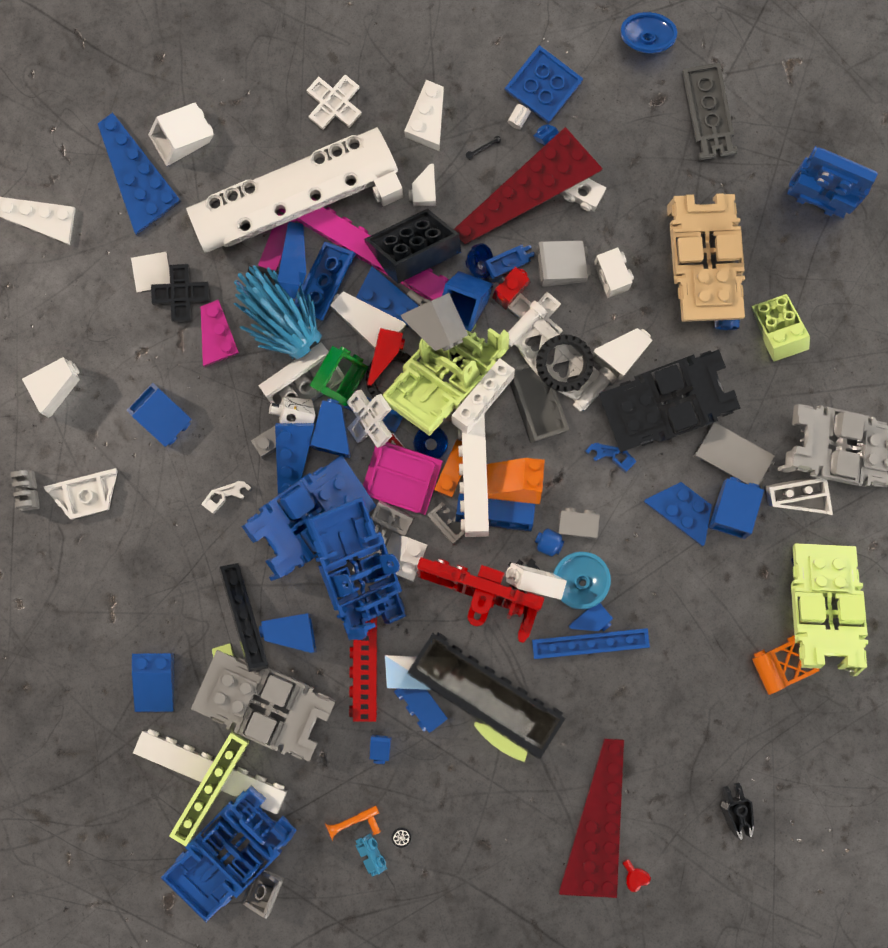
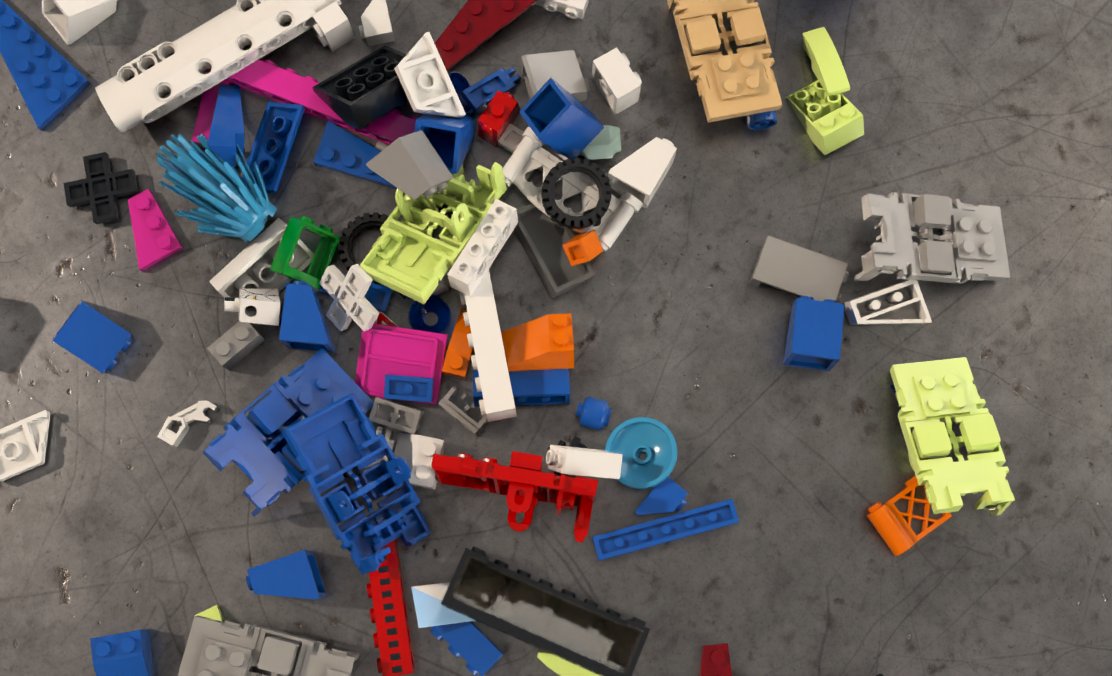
camera: 10 degrees left, 5 degrees down
white sticker [131,252,170,292] -> none
black plate [219,563,268,672] -> none
blue wing [275,423,315,495] -> none
white slope [330,292,406,350] -> none
red slope [367,328,405,386] -> none
light grey brick [558,508,600,539] -> none
blue piece [585,443,637,473] -> none
black piece [599,349,741,452] -> none
blue wing [644,482,712,547] -> none
none -> blue plate [384,374,434,402]
none -> white wing [394,32,466,118]
none -> blue slope [519,78,604,160]
none -> orange panel [562,230,603,266]
none -> light aqua slope [579,125,621,160]
none -> yellowish green slope [803,27,850,97]

